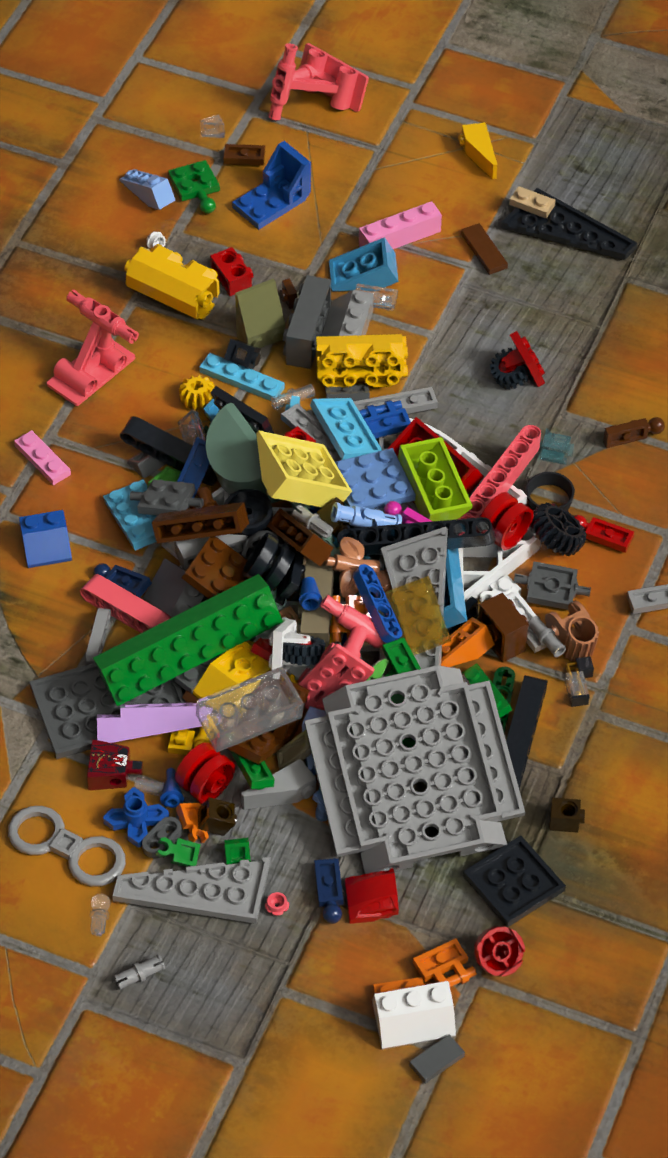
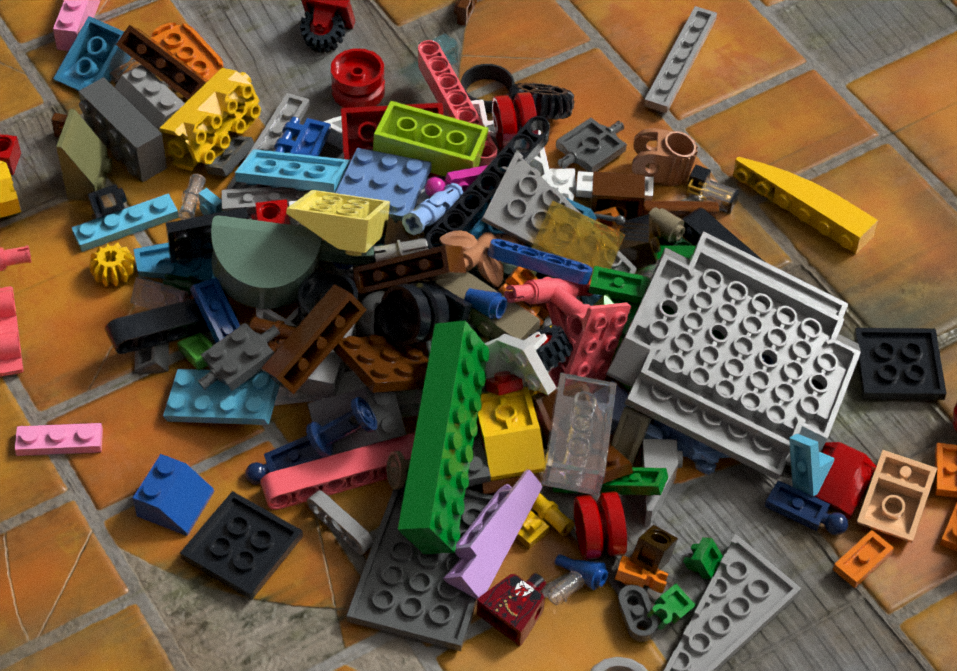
camera: 55 degrees left, 0 degrees up
blue plant [103,787,169,848] -> none
coral plate [265,892,289,916] -> none
light grey pin [528,616,566,657] -> none
dark brown brick [550,797,585,833] -> none
red plate [575,515,634,553] -> none
none -> reddish brown brick [116,25,208,100]
none -> orange tile [151,22,224,81]
none -> black plate [180,491,303,600]
none -> dark blue hose [306,397,377,458]
none -> red wheel [330,48,385,108]
none -> dark grey hinge [594,213,625,226]
none -> dark brown brick [619,214,661,269]
none -> dark orange axle [643,200,719,217]
none -> dark tan brick [649,207,685,243]
none -> yellow slope [733,157,878,254]
none -> medium azure slope [789,434,834,496]
none -> orange plate [833,530,894,588]
none -> light nougat slope [857,450,937,543]

